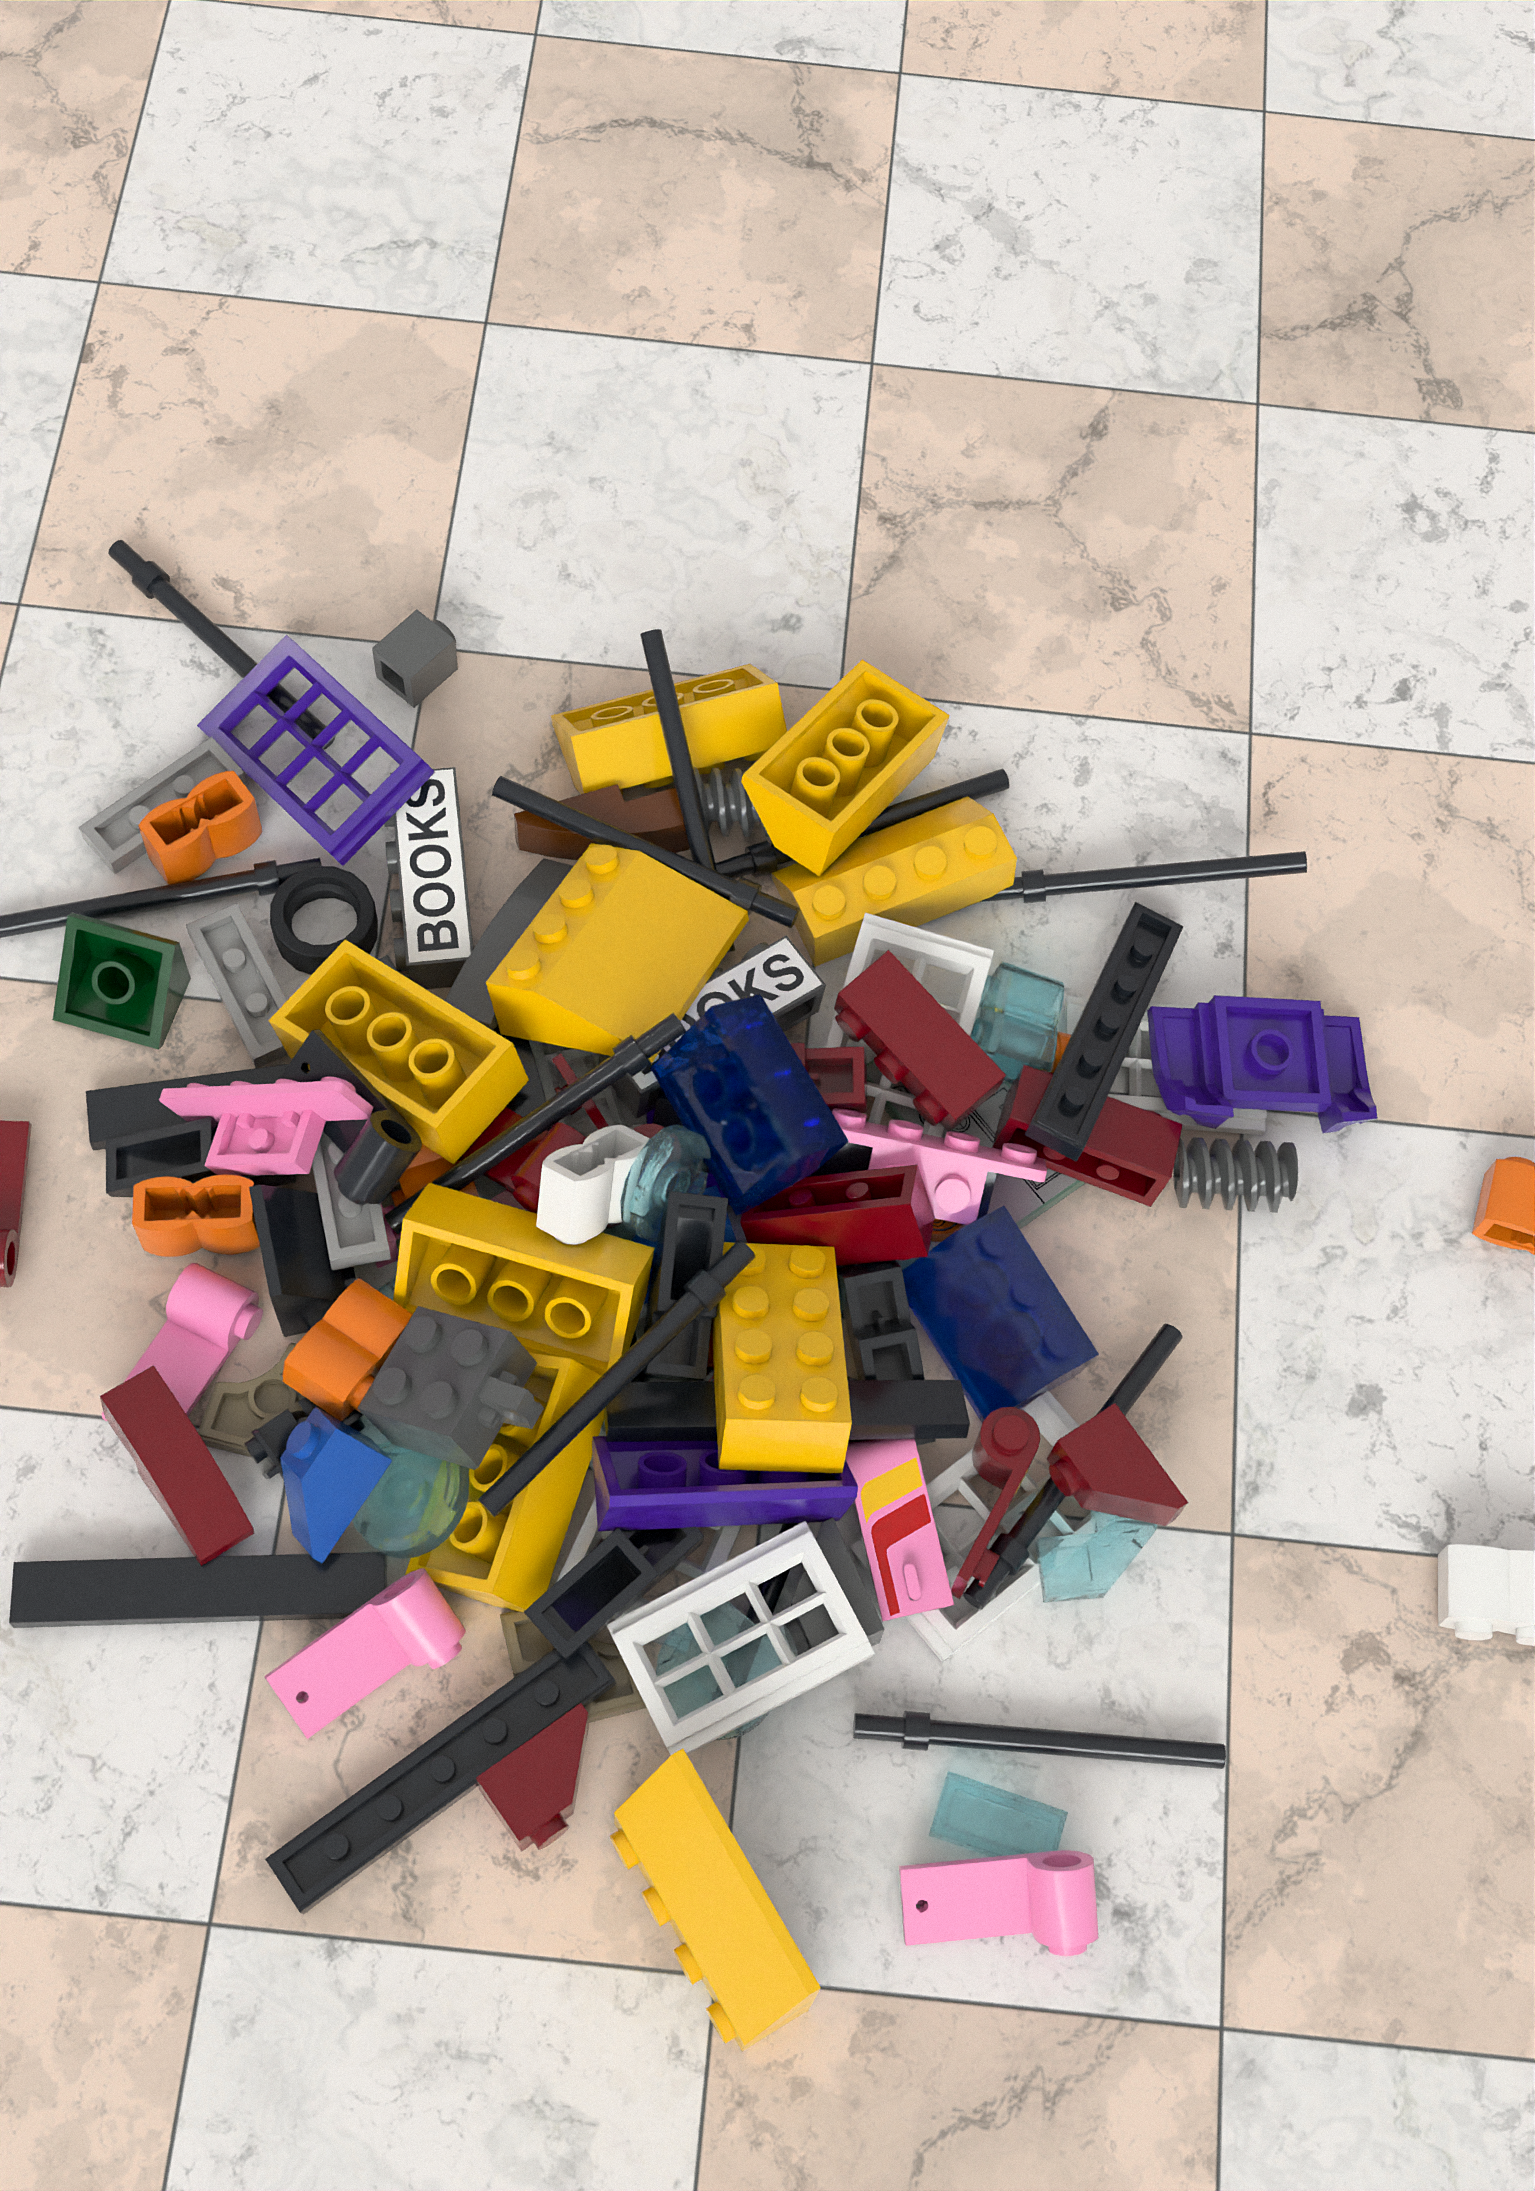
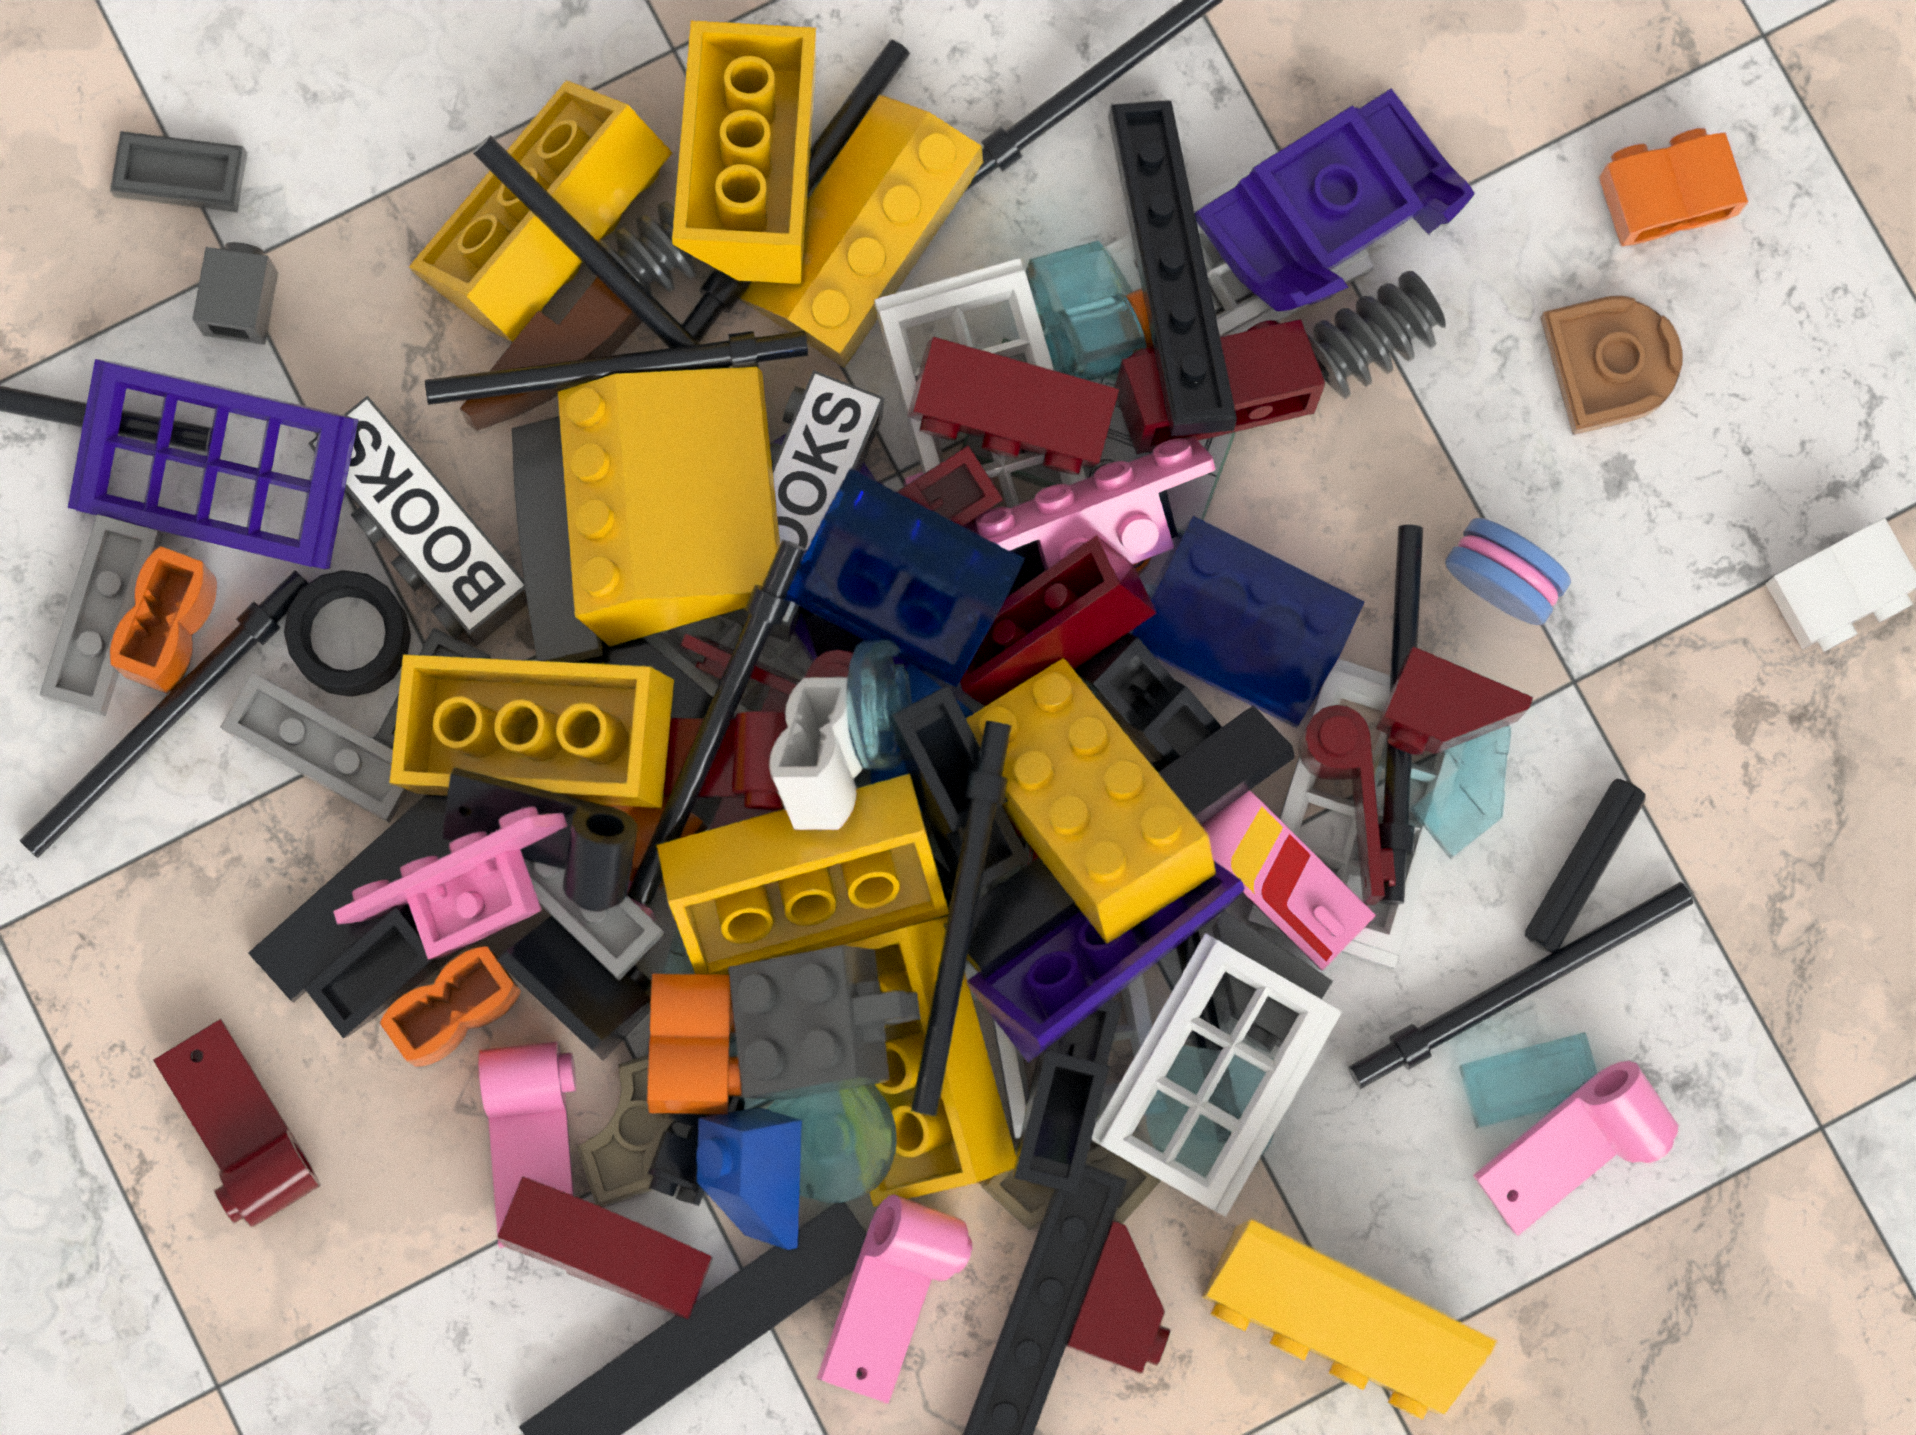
camera: 30 degrees left, 15 degrees up
dark green slope [52,913,191,1050] -> none
none -> dark grey tile [110,131,247,212]
none -> medium blue head [1445,518,1571,625]
none -> black axle [1525,779,1646,953]
none -> medium nougat tile [1540,296,1683,435]

